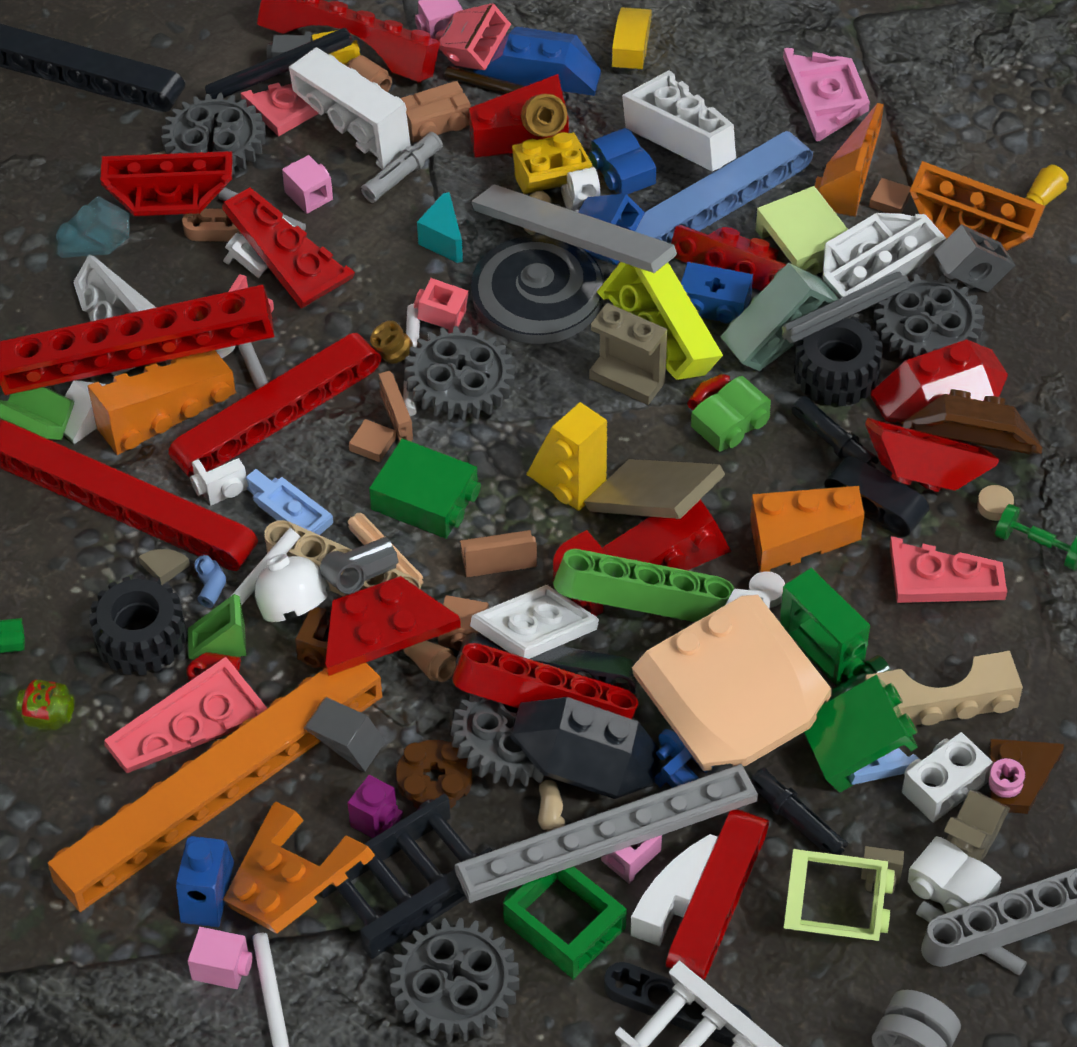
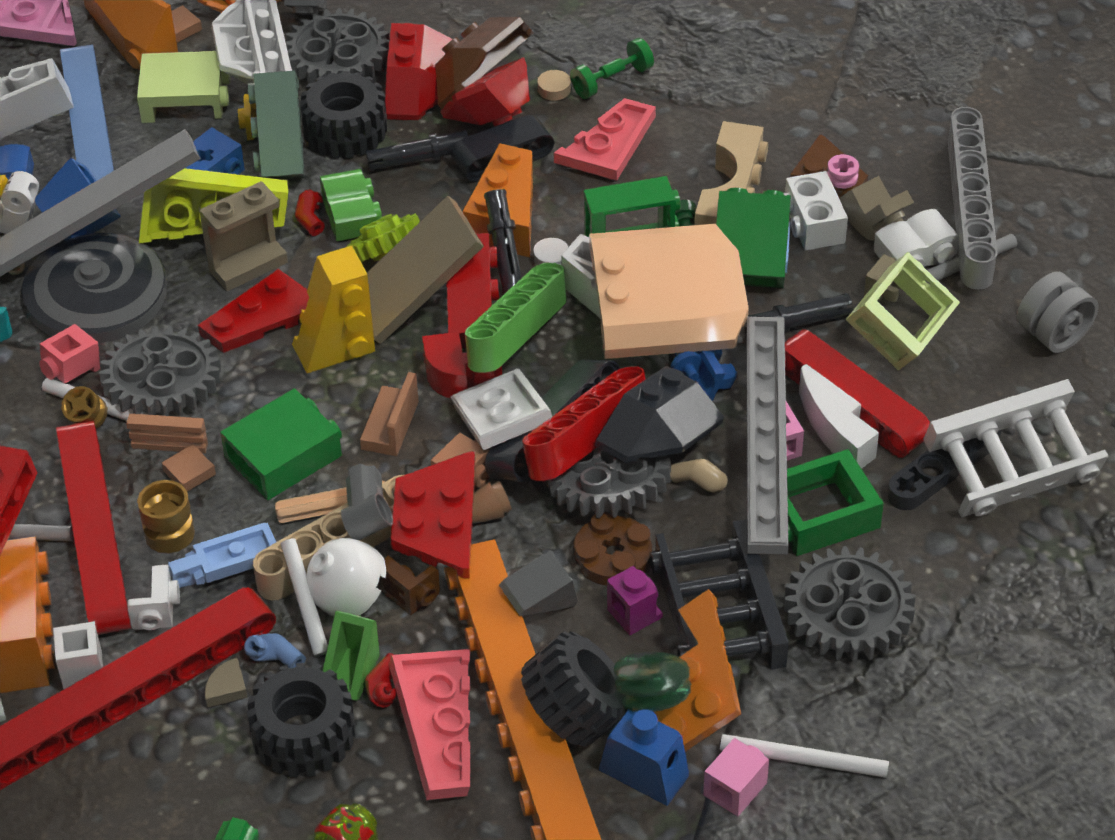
camera: 65 degrees left, 5 degrees down
red bracket [671,225,787,291] -> none
dark grey axle [782,272,908,343] -> none
none -> white brick [53,622,103,689]
none -> pearl gold wheel [137,480,195,554]
none -> red wing [198,269,309,353]
none -> lime gear [347,213,420,262]
none -> black pin [484,189,522,296]
none -> black tyre [521,631,631,747]
none -> clear green piece [614,652,691,712]

